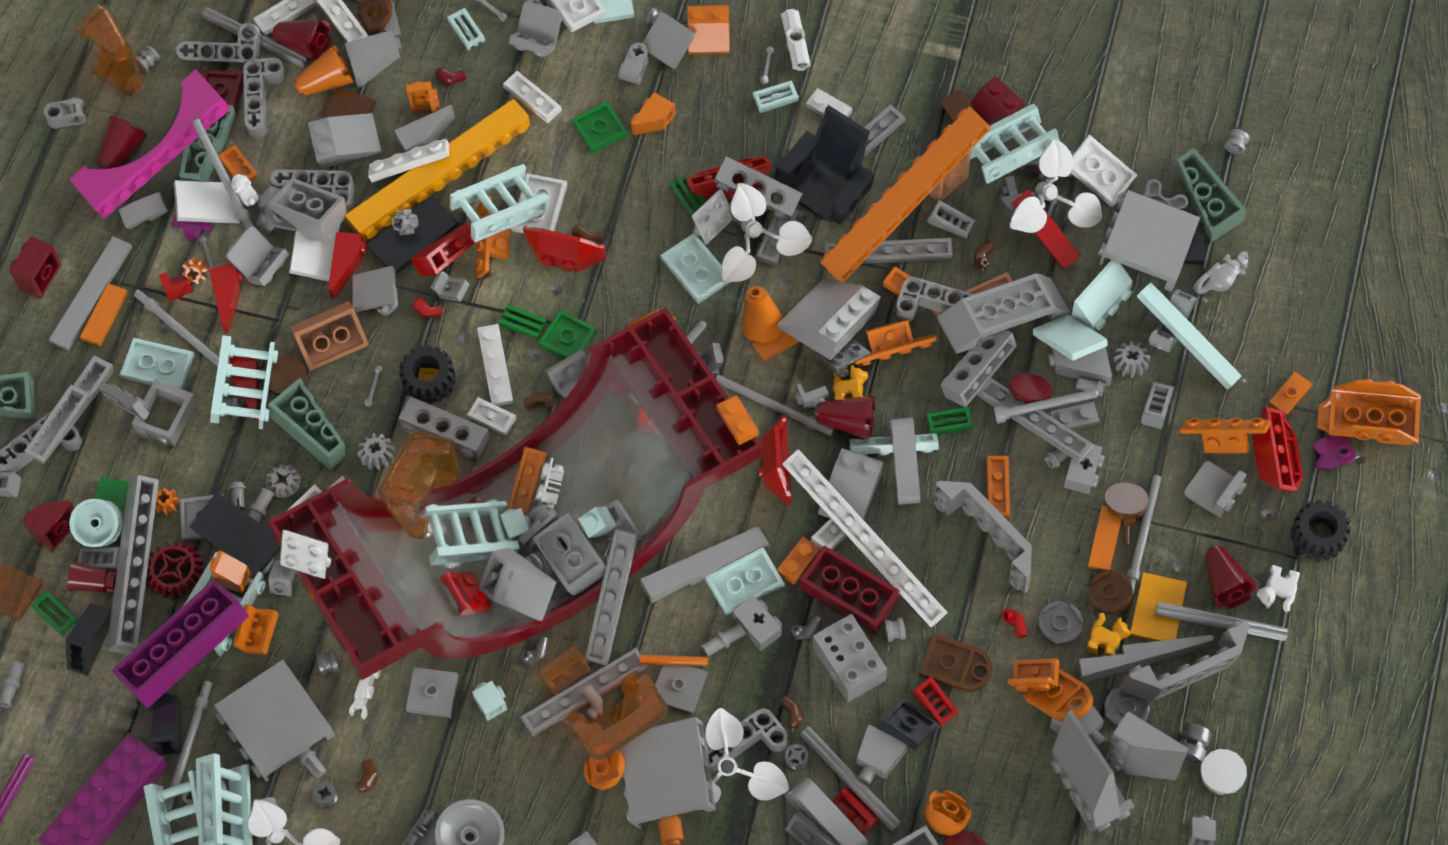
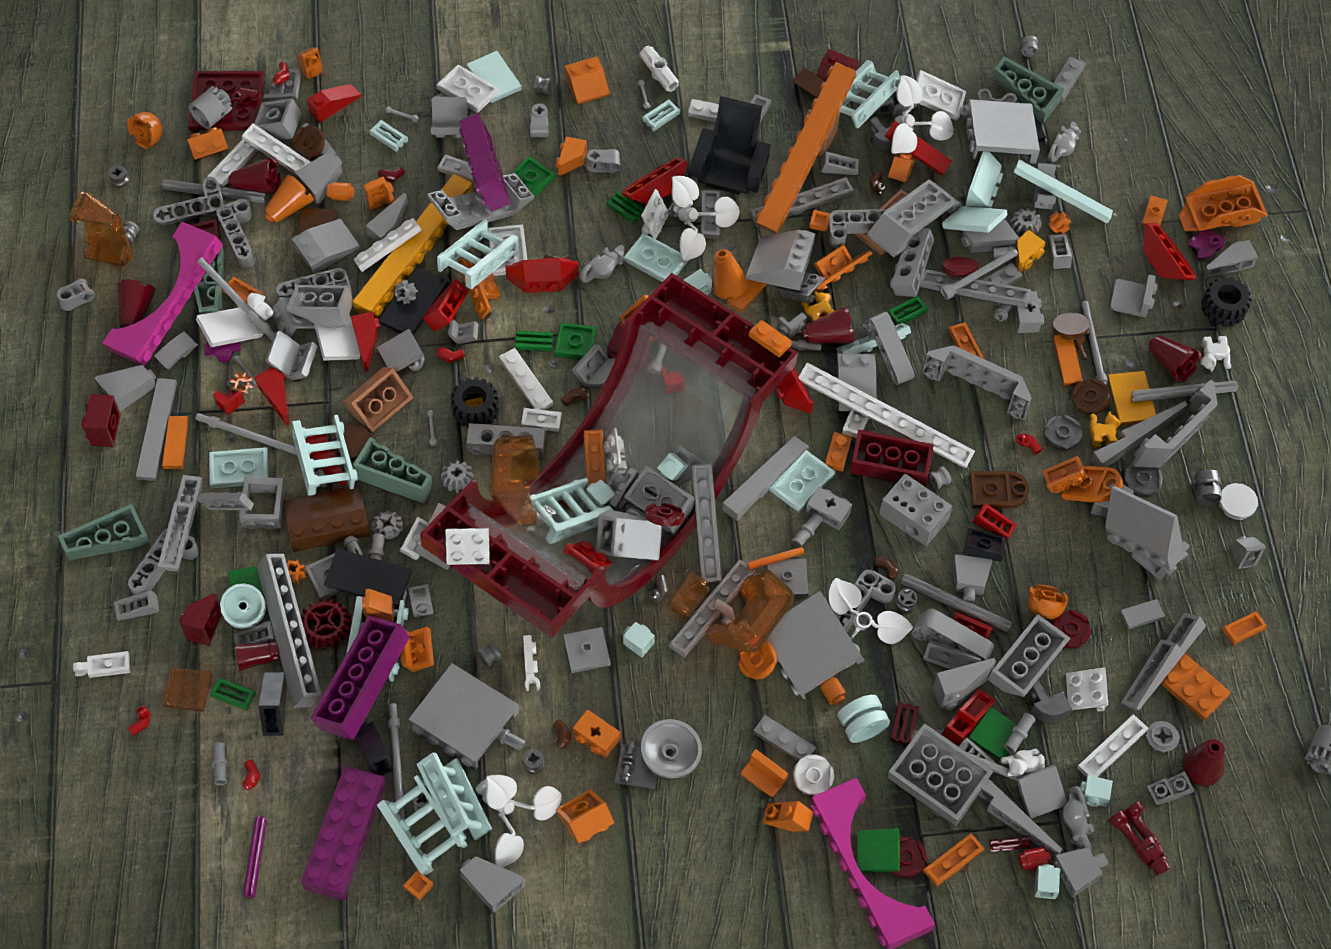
camera: 25 degrees left, 5 degrees down
light grey tile [642,12,696,69] -> none
light grey brick [713,156,803,220] -> none
flat silver arm [791,615,823,640] -> none
light grey slope [1105,711,1189,780] -> none
orange bracket [1180,418,1271,453] -> none
none -> light grey slope [94,365,156,411]
none -> red arm [242,759,261,790]
none -> reddish brown slope [284,485,370,552]
none -> orange brick [327,182,354,201]
none -> light grey slope [427,173,534,230]
none -> magenta brick [459,113,511,212]
none -> orange brick [573,710,620,758]
none -> light grey animal [579,245,625,283]
none -> light grey piece [586,149,621,173]
none -> dark red tile [645,503,685,527]
none -> light aqua brick [684,269,712,295]
none -> orange slope [888,153,916,182]
none -> light orange slope [1015,230,1045,273]
none -> orange gear [1048,211,1071,234]
none -> light grey plate [1054,57,1086,102]
none -> light grey slope [1202,240,1258,279]

